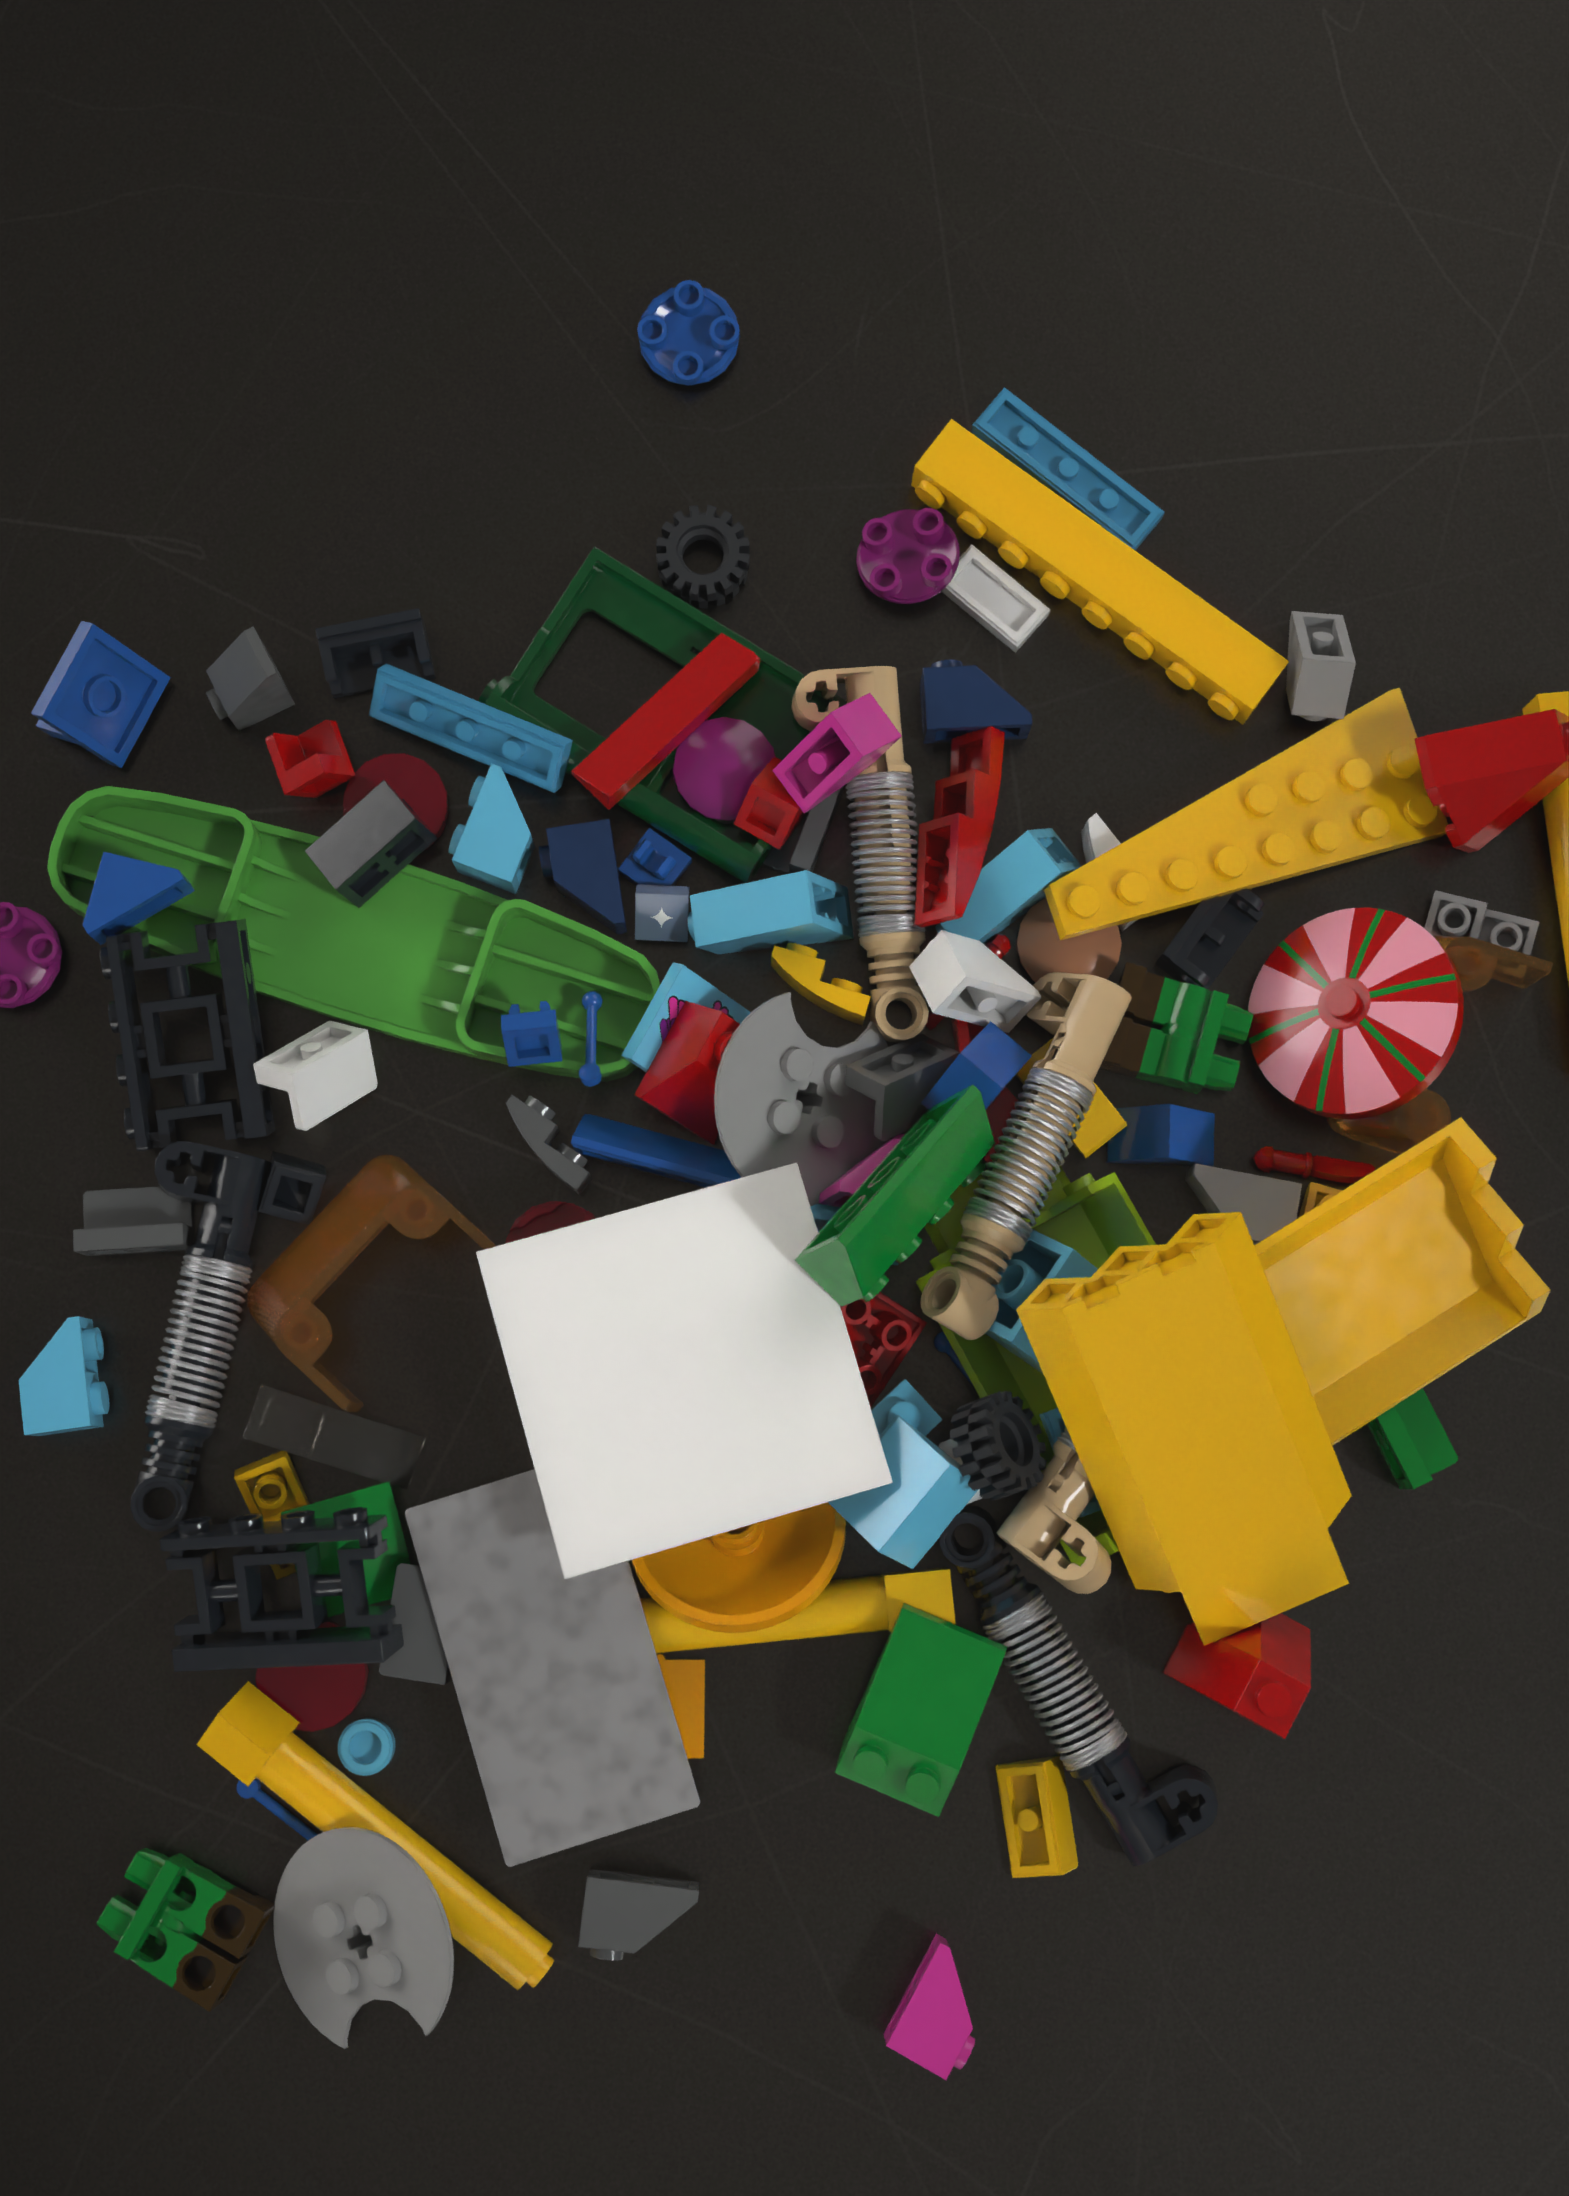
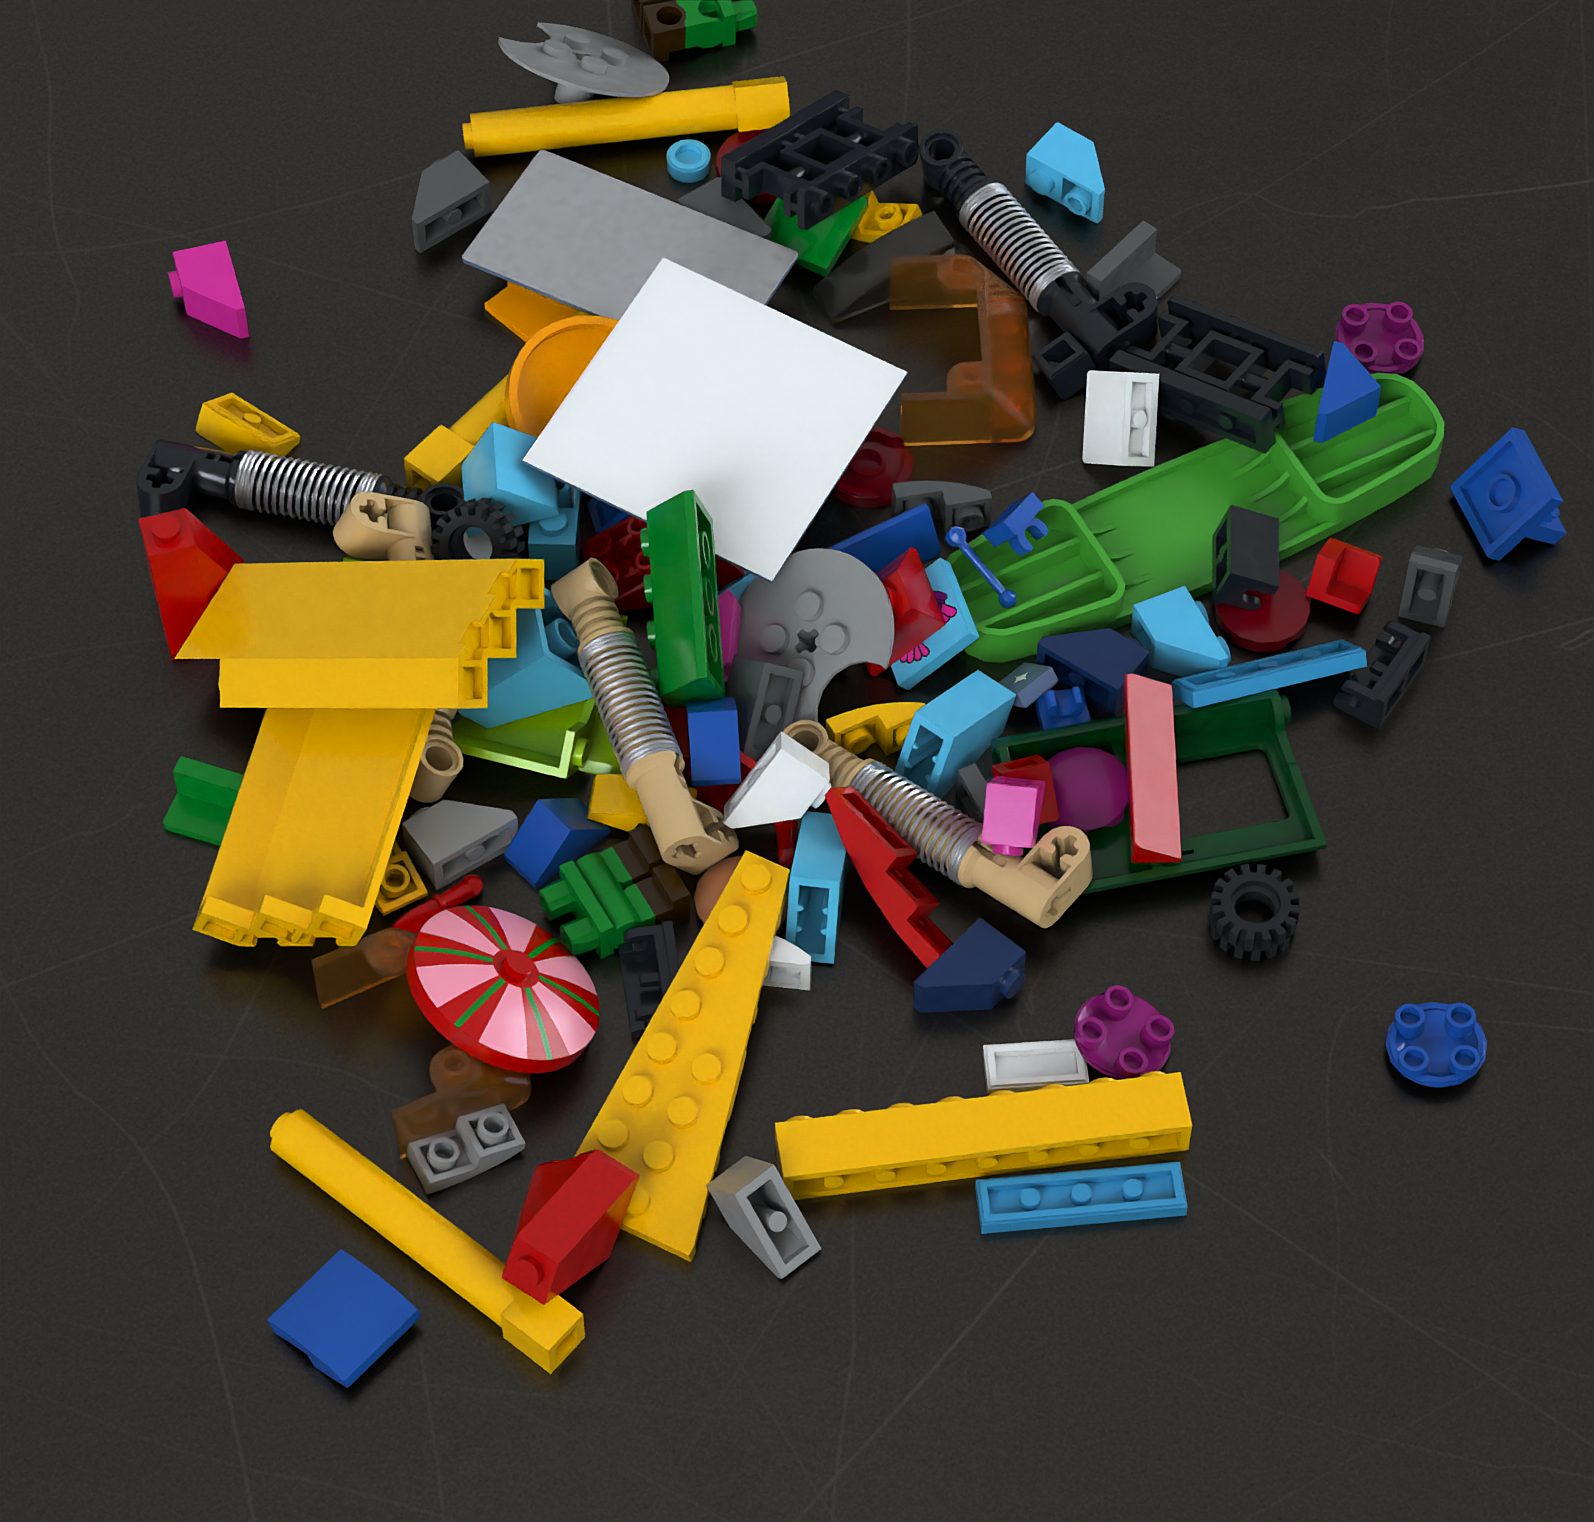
camera: 140 degrees right, 25 degrees down
green slope [835,1603,1007,1817] -> none

